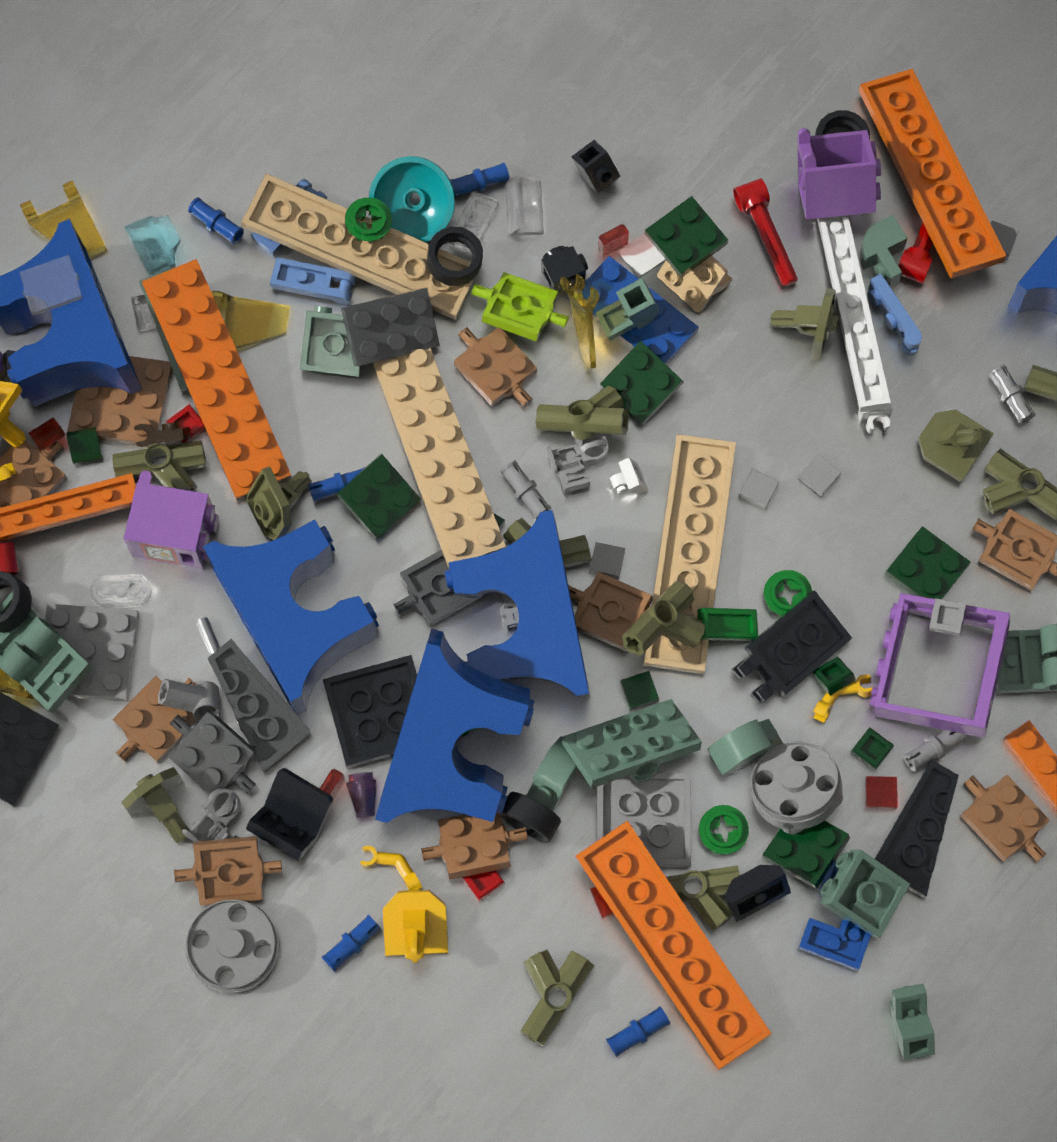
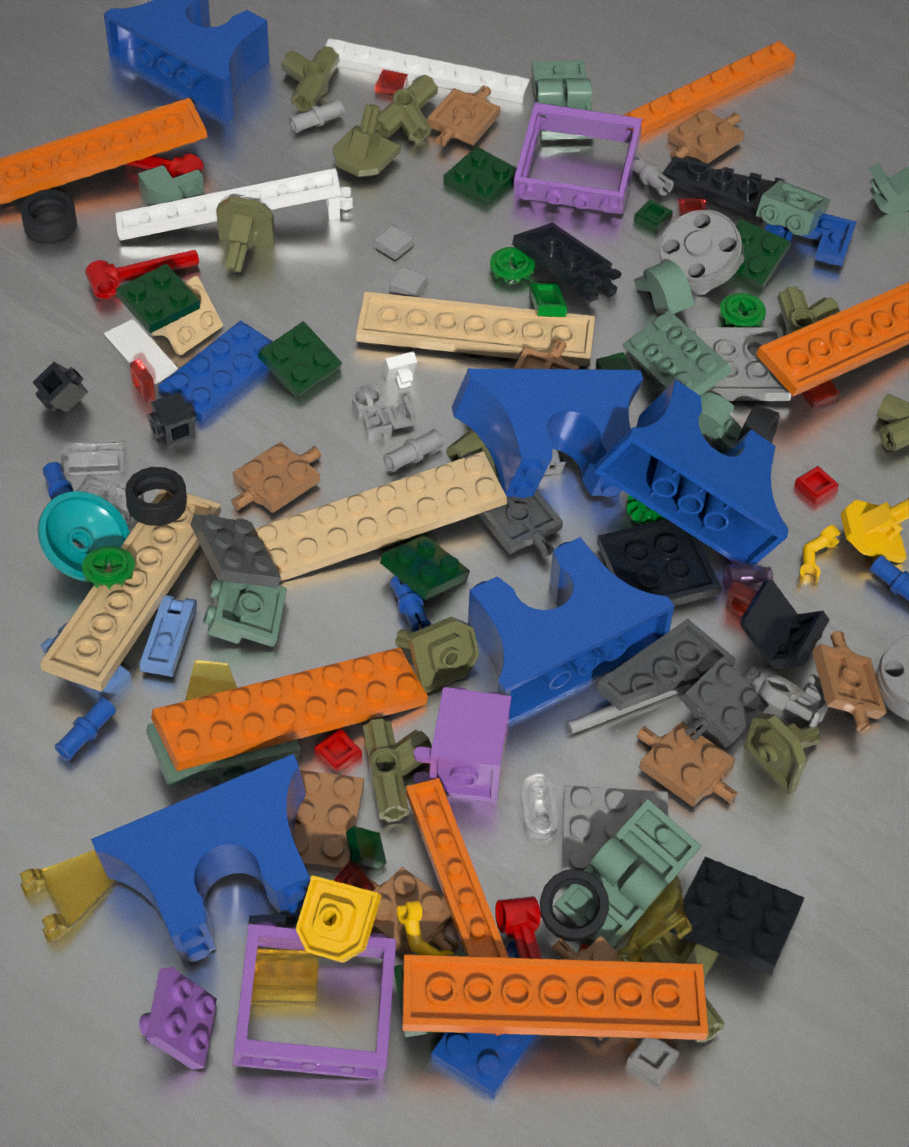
camera: 95 degrees left, 20 degrees down
clear piece [19,255,83,316] -> none
clear light blue slope [124,215,181,277] -> none
dark brown plate [134,422,191,447] -> none
light grey piece [158,679,221,721] -> none
medium nougat plate [421,813,528,880] -> none
lime plate [471,272,569,342] -> none
olive piece [535,385,629,440] -> none
clear yellow flag [560,274,599,369] -> none
sand green brick [596,278,659,341] -> none
olive piece [621,581,705,656] -> none
black slope [724,865,791,923] -> none
medium lavender container [797,128,881,220] -> none
dark green tile [812,657,856,696] -> none
yellow arm [813,674,873,723] -> none
medium blue plate [867,274,922,356] -> none
light grey tile [929,598,967,636] -> none

